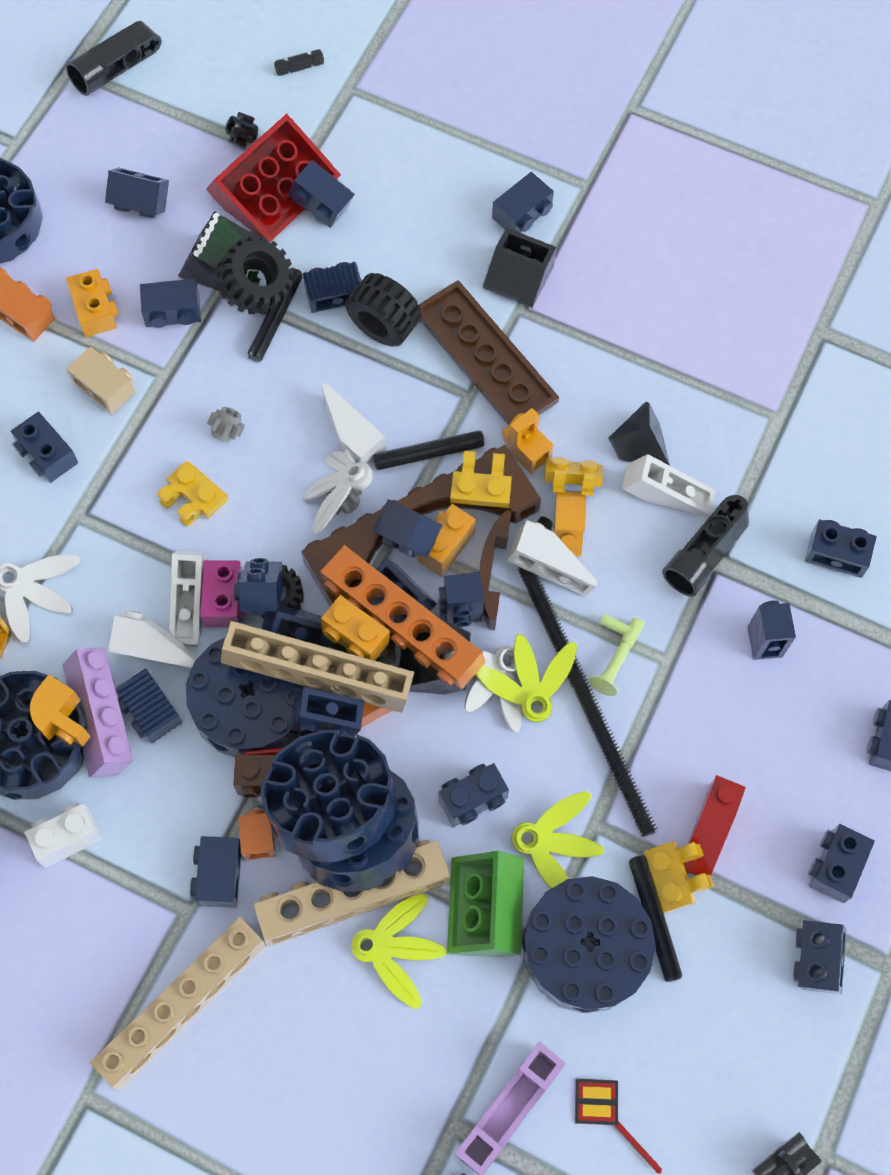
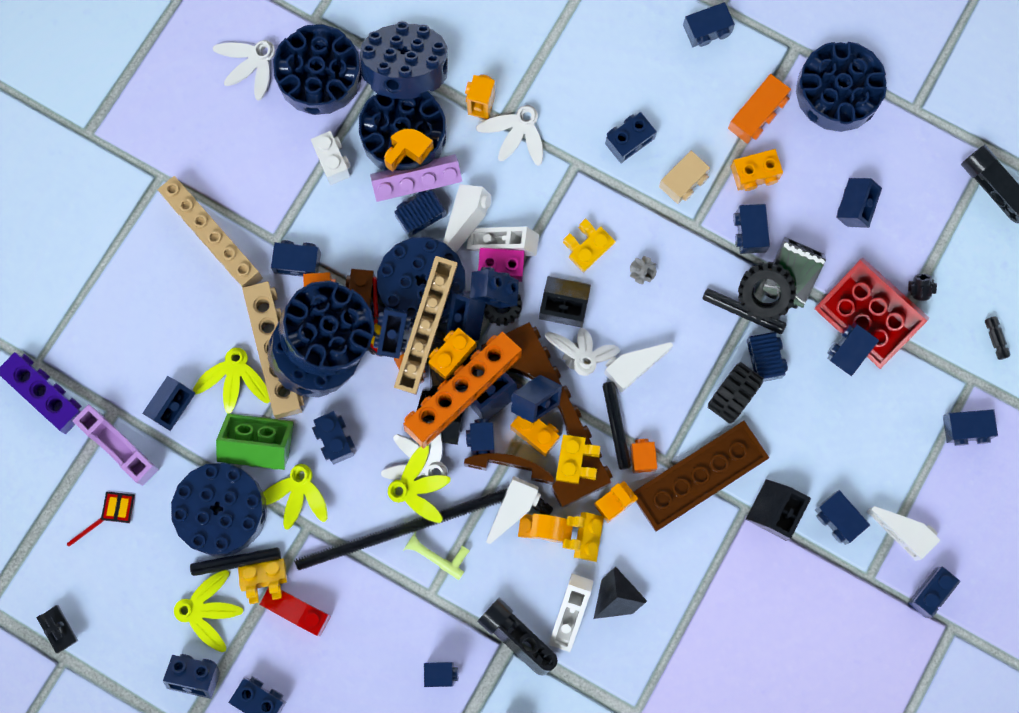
camera: 95 degrees right, 10 degrees up
none -> dark blue brick [142,376,196,431]
none -> neon yellow plant [174,570,243,652]
none -> black slope [539,276,591,328]
none -> orange brick [630,439,657,474]
none -> white slope [866,506,941,561]
none -> dark blue brick [908,566,961,618]
none -> dark blue brick [943,409,998,446]

